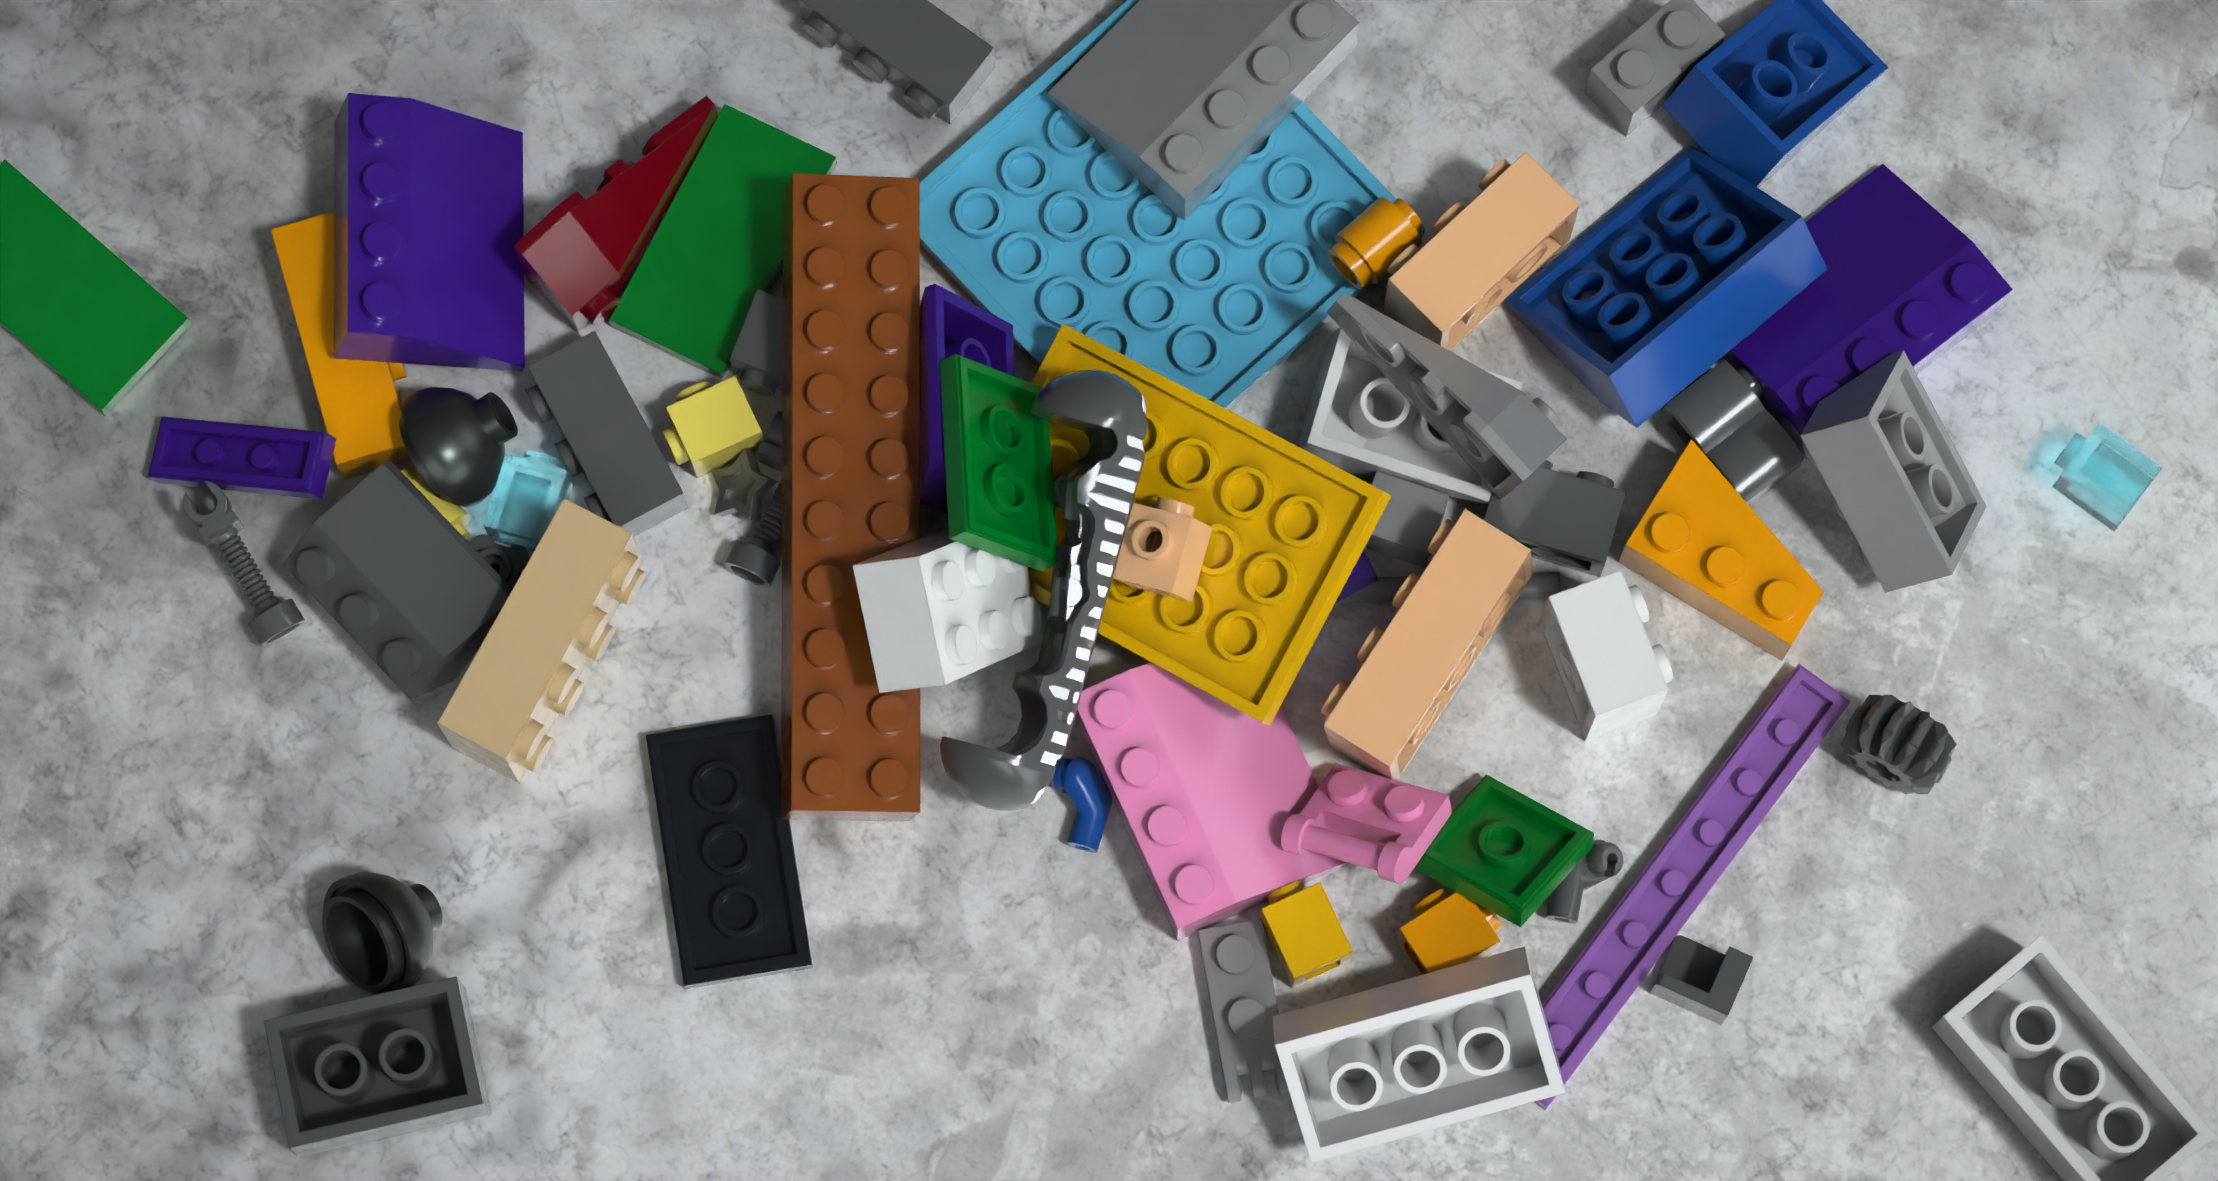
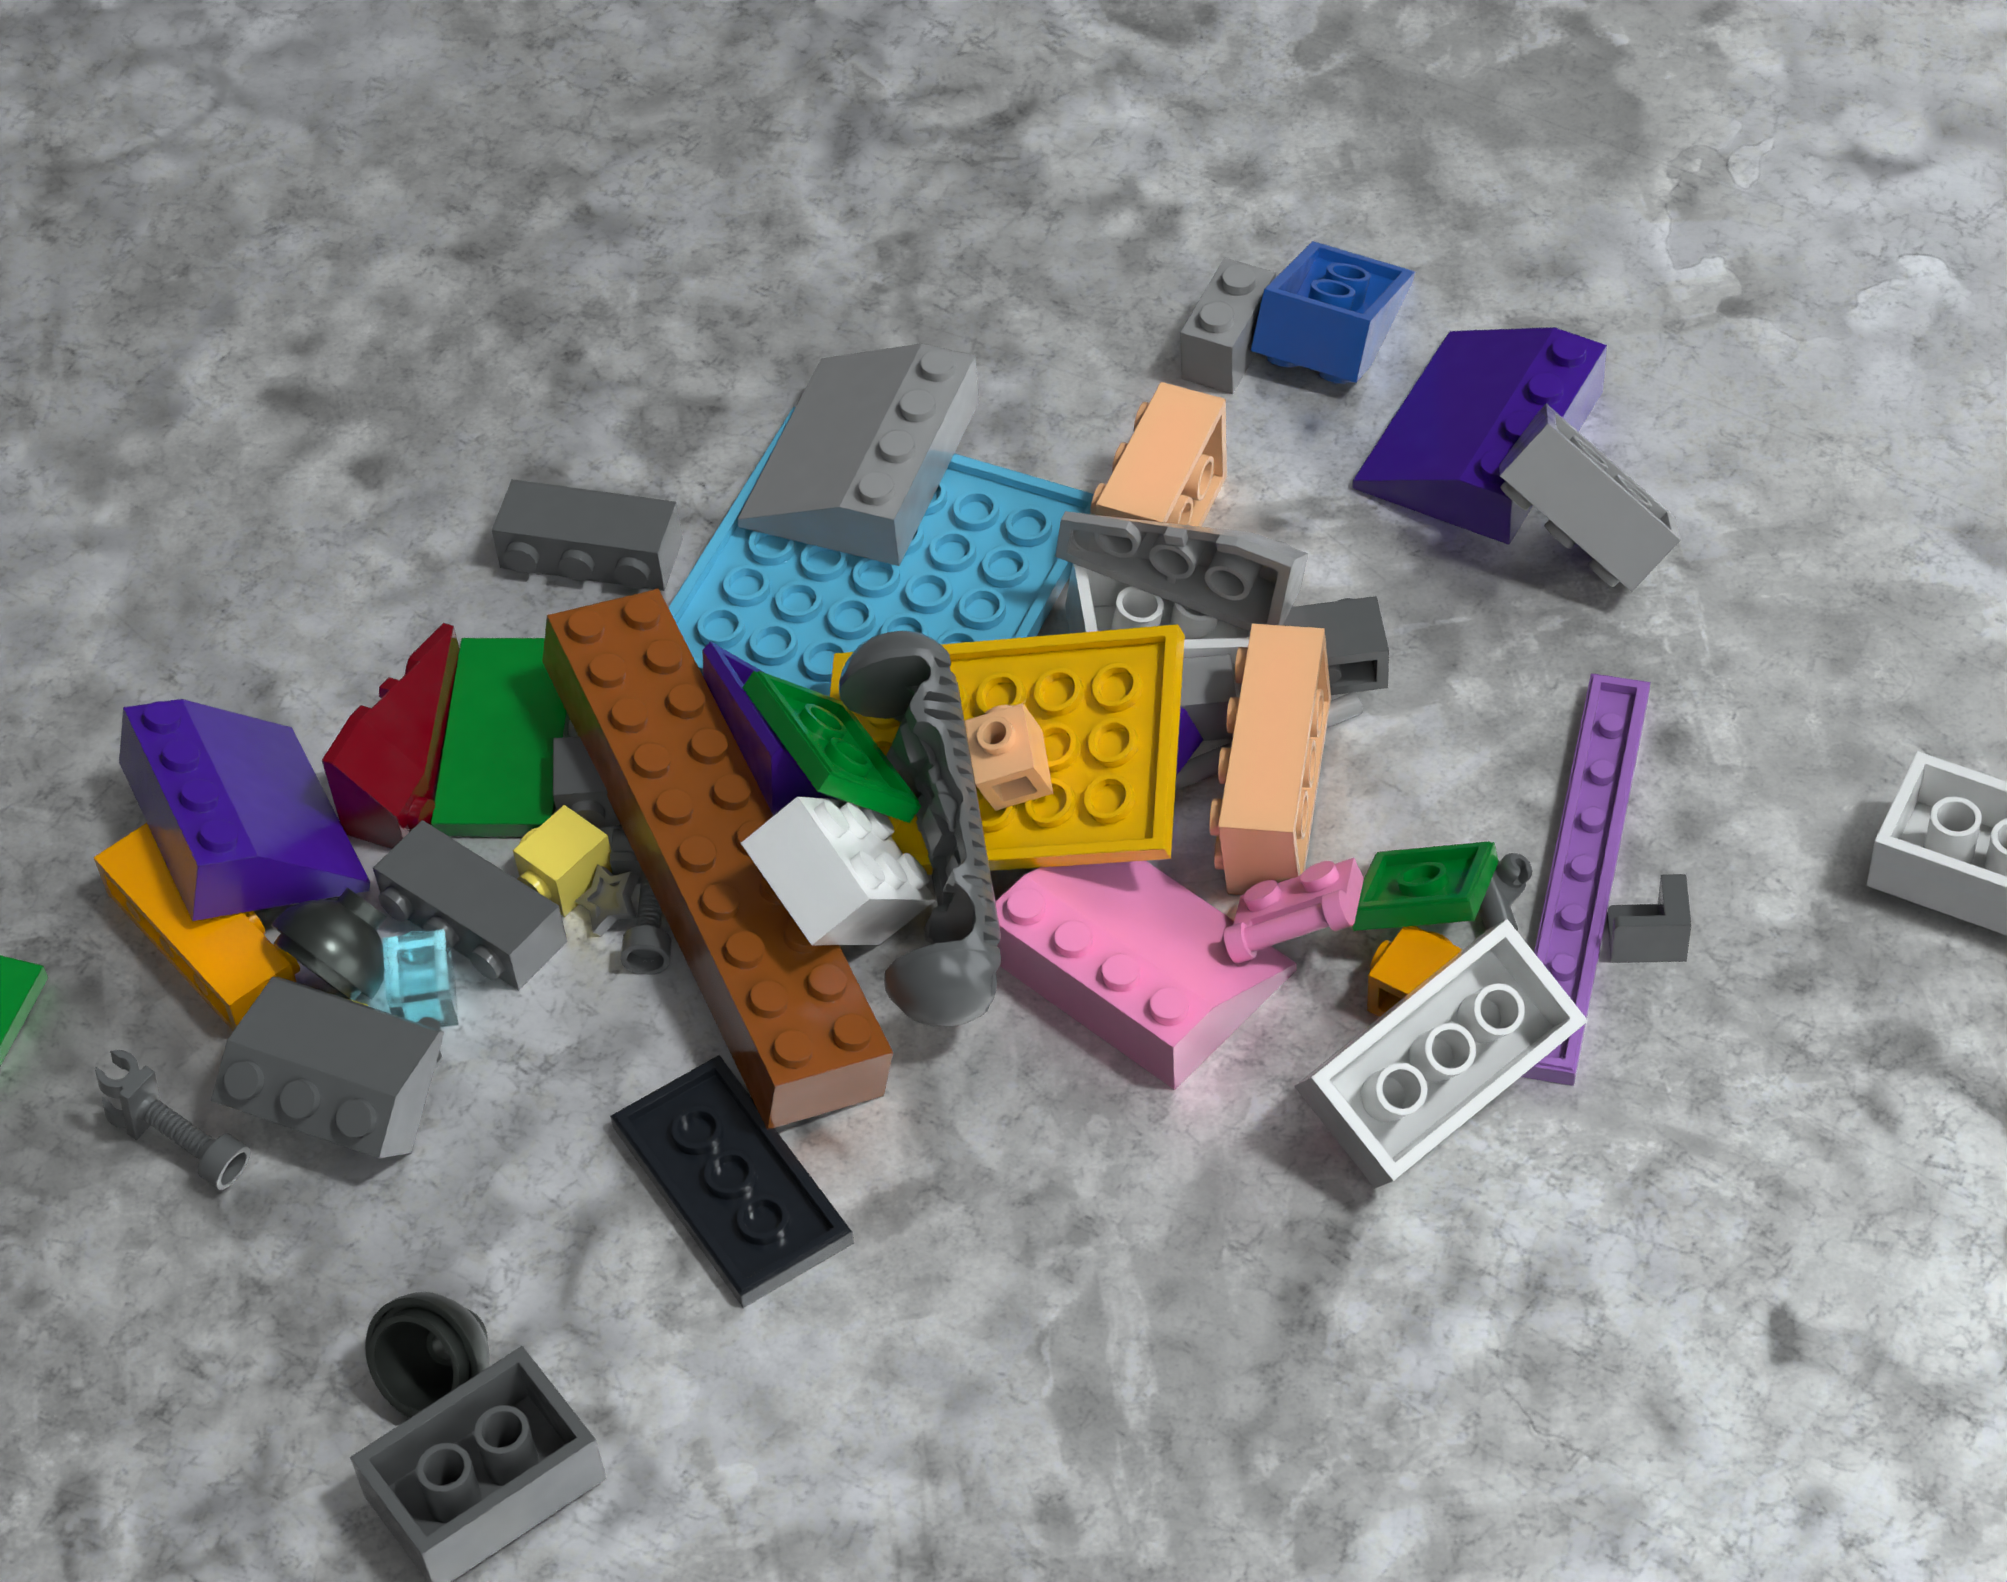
camera: 20 degrees left, 25 degrees down
dark purple tile [148,417,336,500] -> none
tan brick [437,498,646,783] -> none
blue arm [1052,757,1112,853] -> none
light grey hinge [1198,919,1289,1103] -> none
yellow brick [1260,880,1353,989] -> none
light orange brick [1327,197,1423,289] -> none
blue slope [1504,146,1827,428] -> none
white brick [1539,570,1673,741] -> none
light orange wedge [1619,439,1824,661] -> none
dark grey brick [1661,360,1805,505] -> none
dark grey gear [1841,695,1957,794] -> none
clear light blue brick [2052,423,2162,531] -> none

